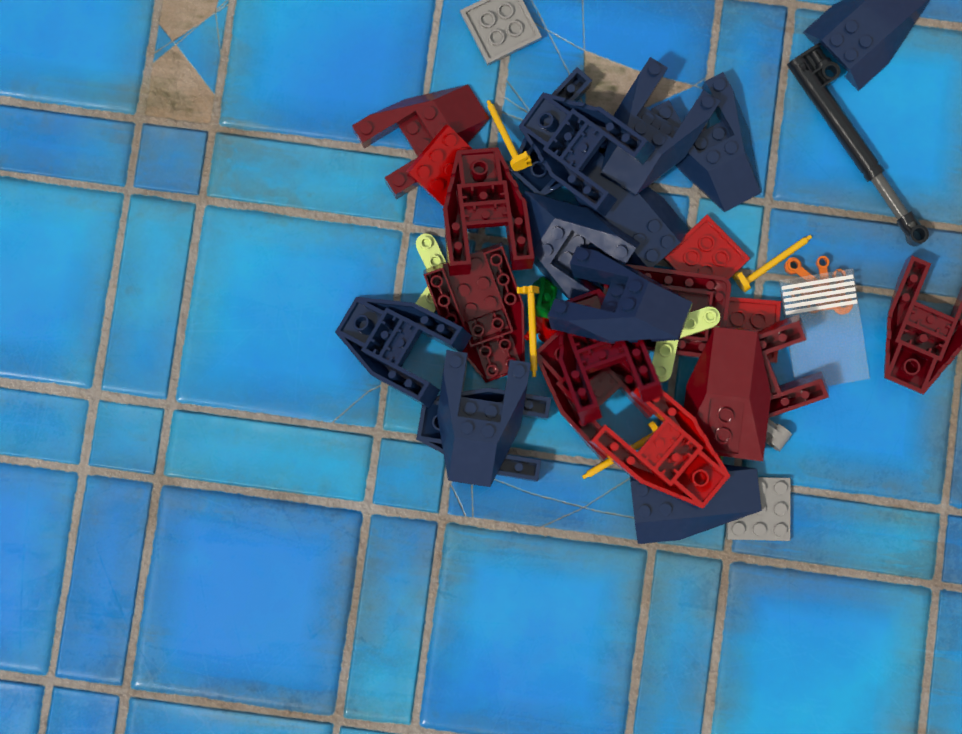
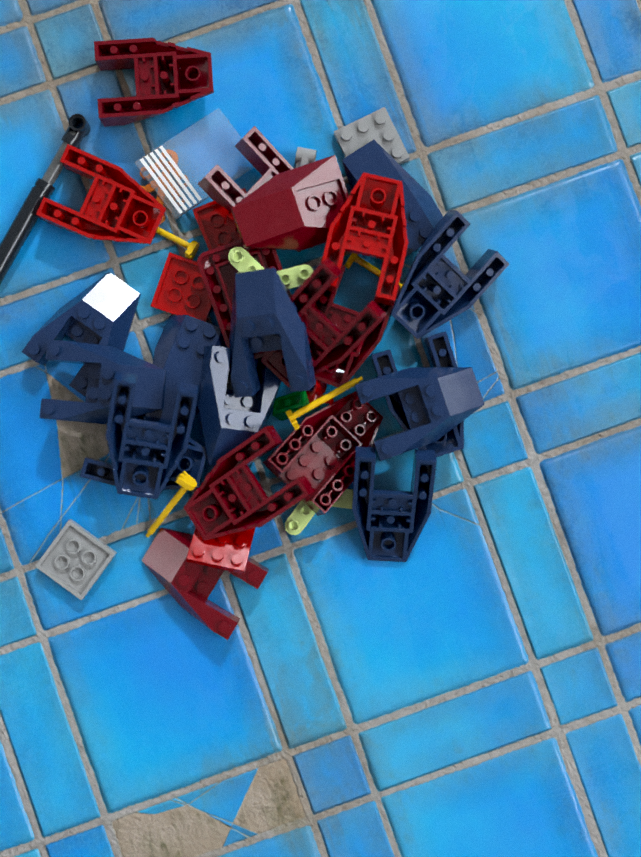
camera: 105 degrees left, 5 degrees up
none -> red wedge [36,144,166,245]
none -> dark blue wedge [390,210,509,339]

